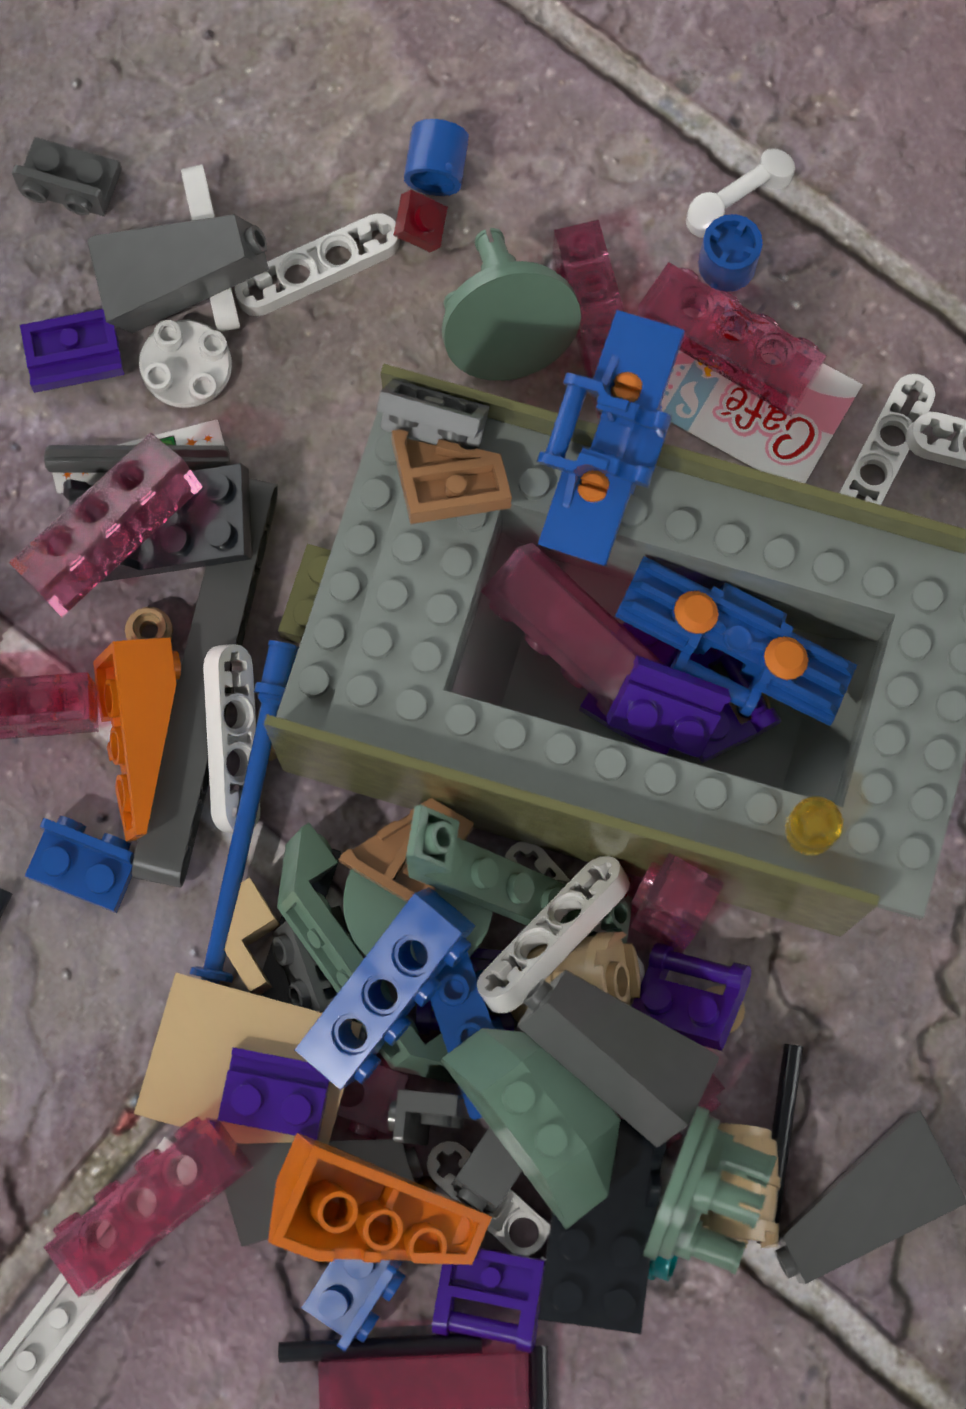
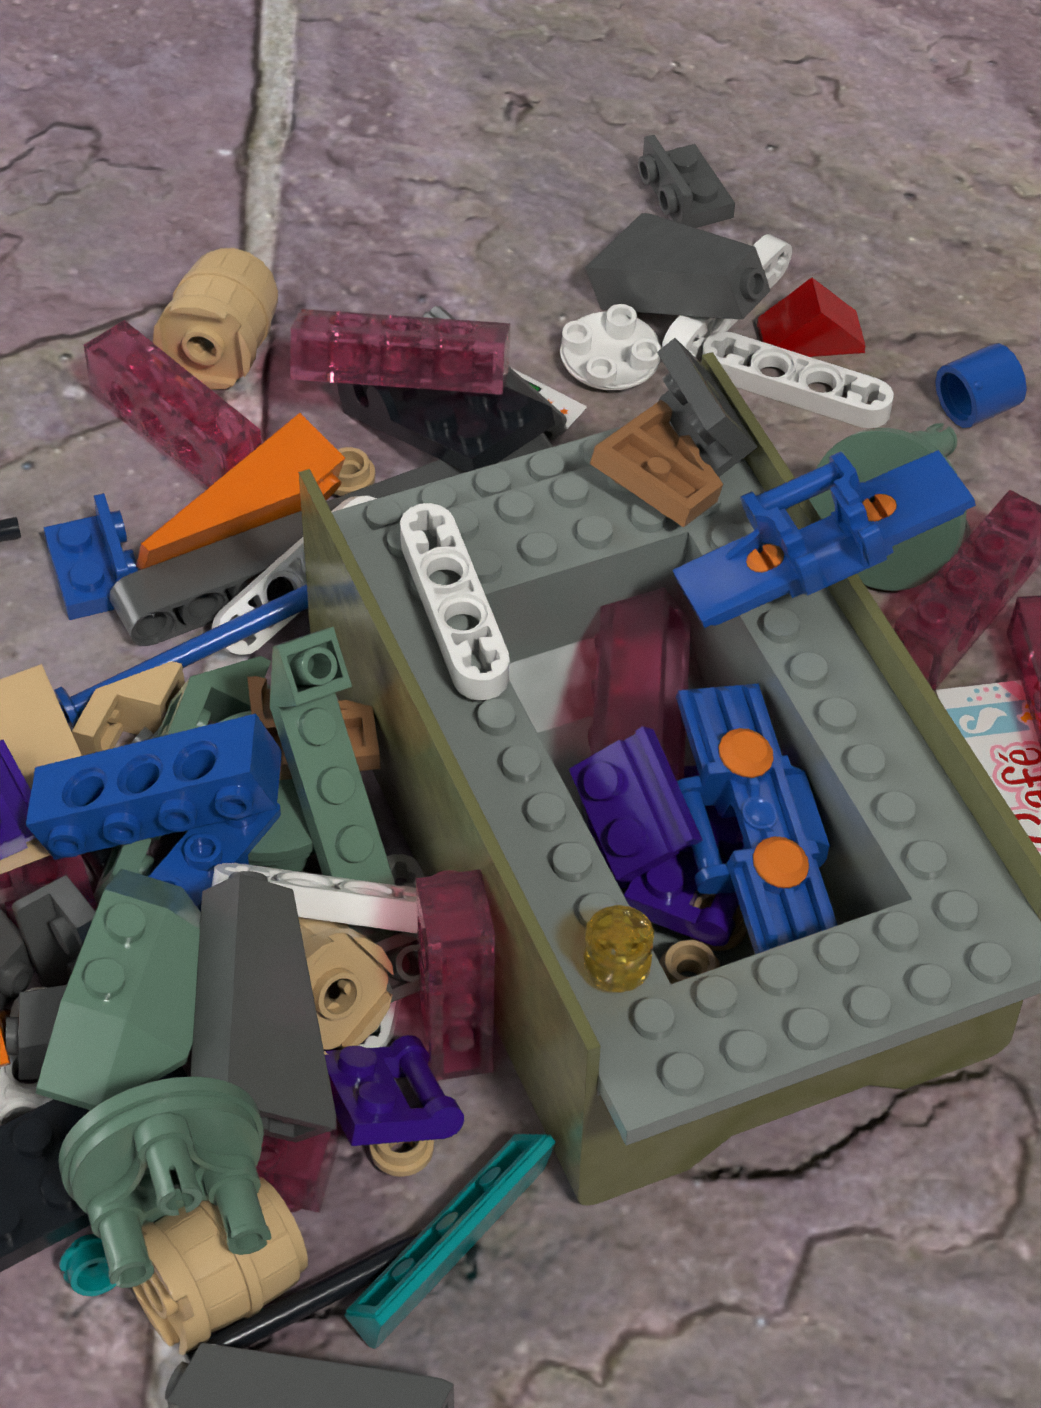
camera: 50 degrees right, 25 degrees down
dark purple plate [20,309,125,393] -> none
dark red plate [393,189,448,252] -> none
none -> teal slope [344,1134,556,1349]
none -> white beam [400,503,510,700]
none -> tan plate [659,940,721,984]
none -> red slope [757,277,866,357]

